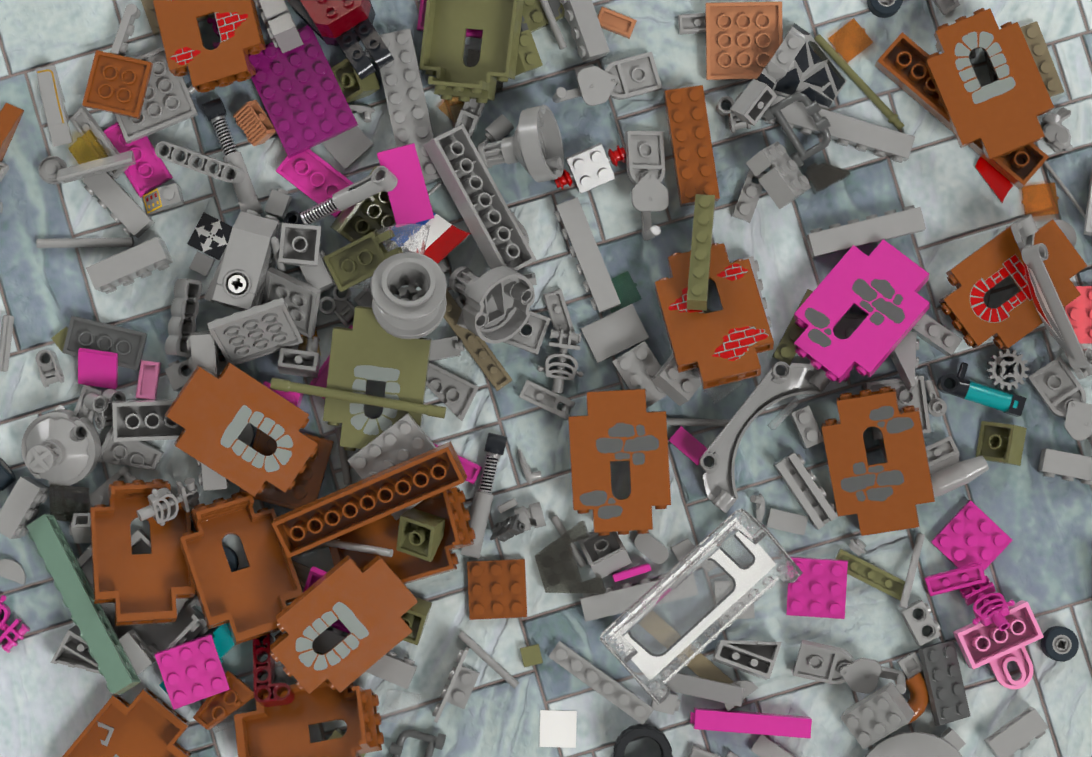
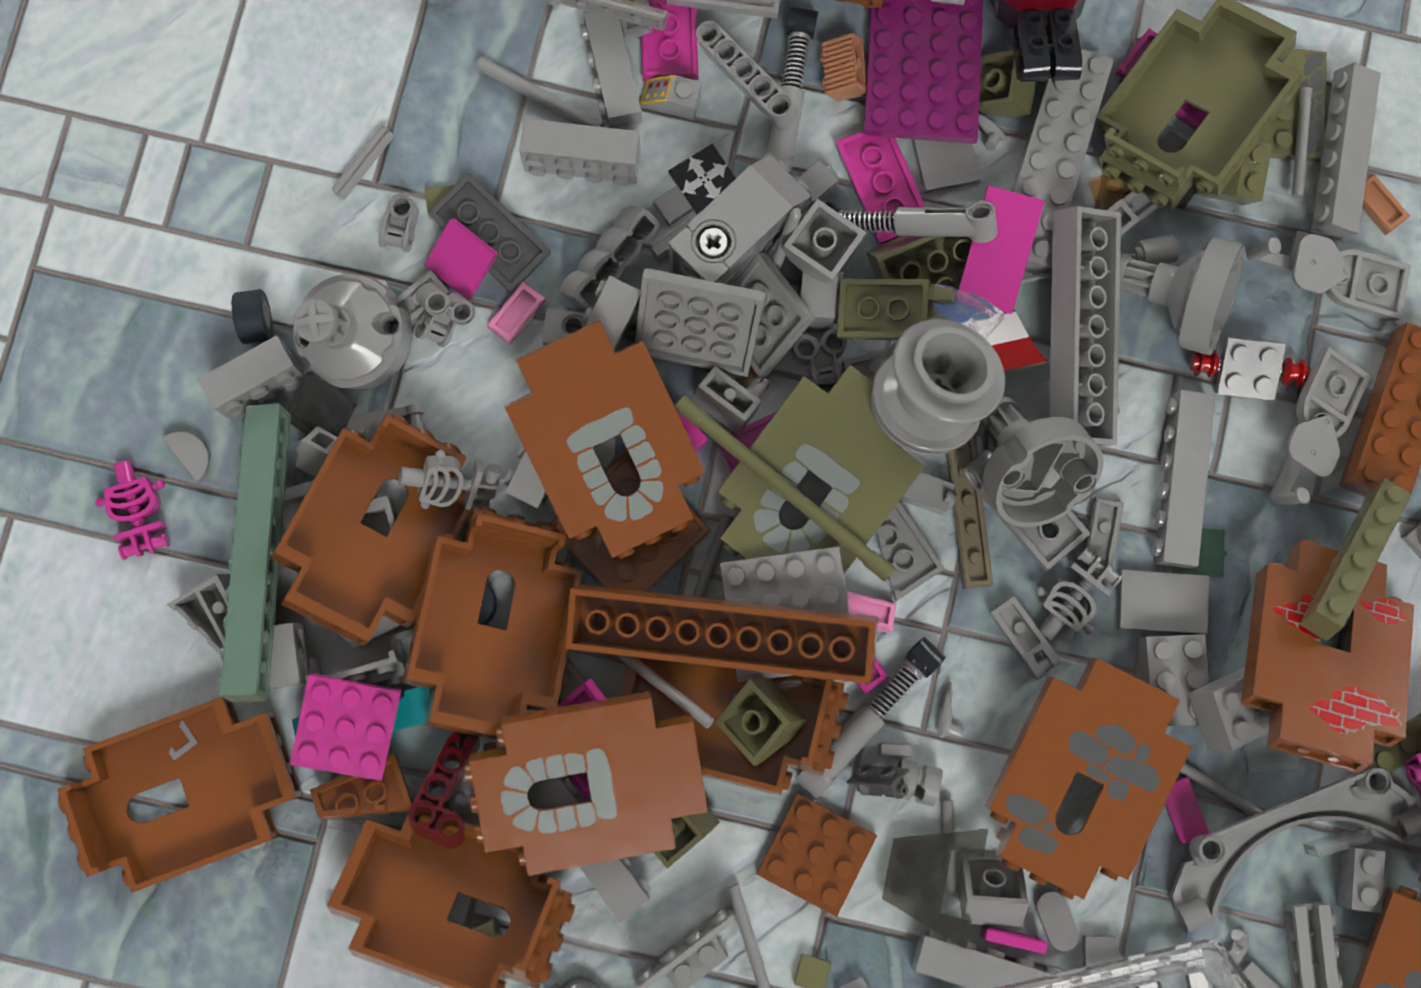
camera: 25 degrees right, 5 degrees down
light grey wing [98,427,164,470] -> none
light grey brick [112,399,184,442] -> none
none -> bright pink tile [847,591,897,633]

